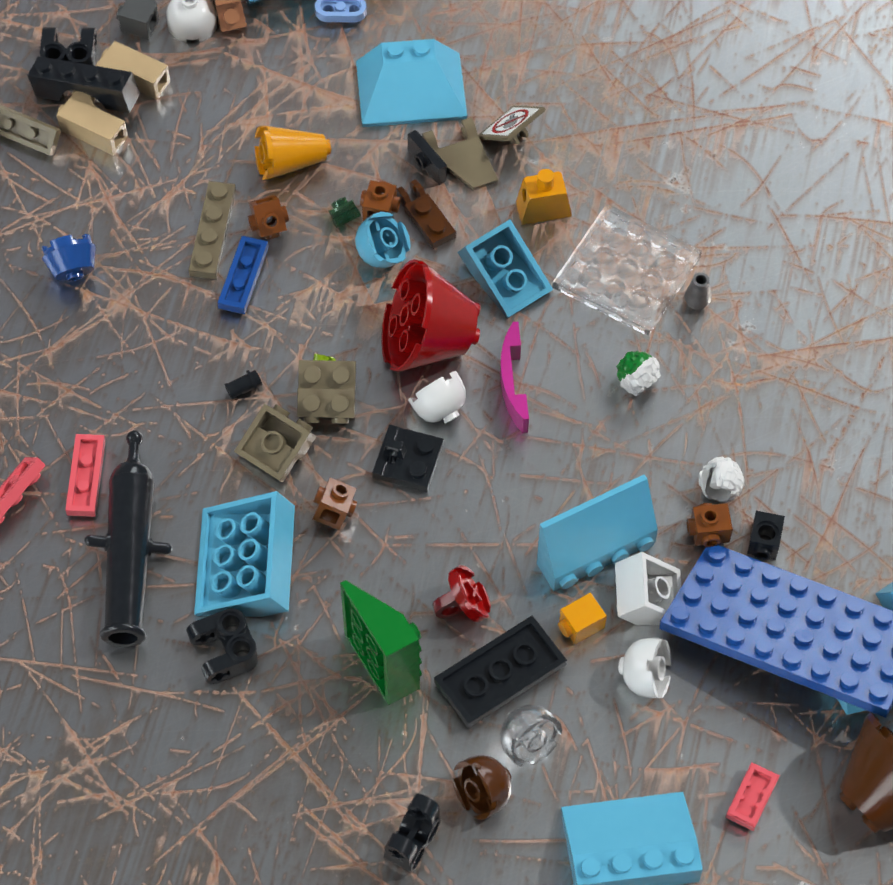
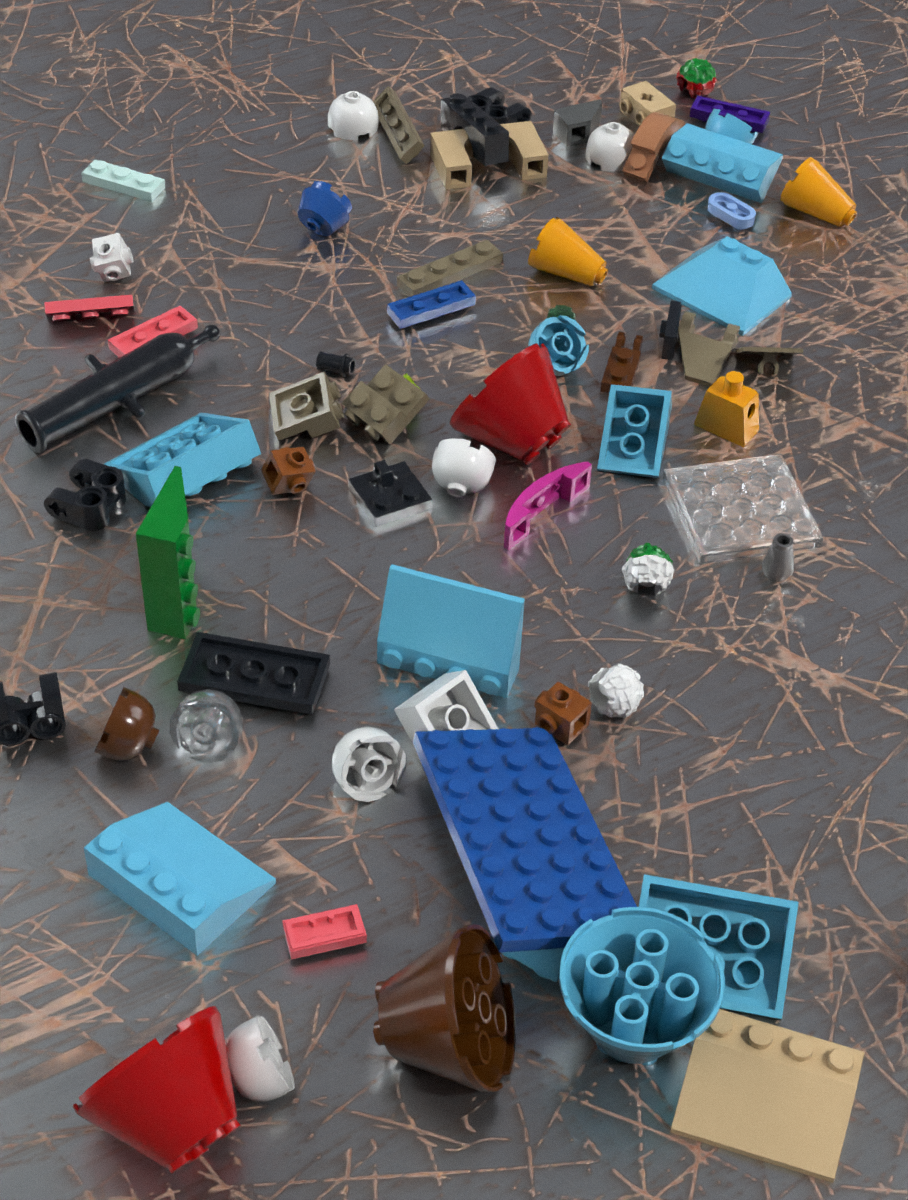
camera: 45 degrees right, 15 degrees down
dark orange brick [248,195,289,239] -> none
dark orange brick [360,180,401,221] -> none
red tile [432,565,491,622] -> none
light orange brick [558,592,607,645] -> none
black brick [747,510,785,560] -> none

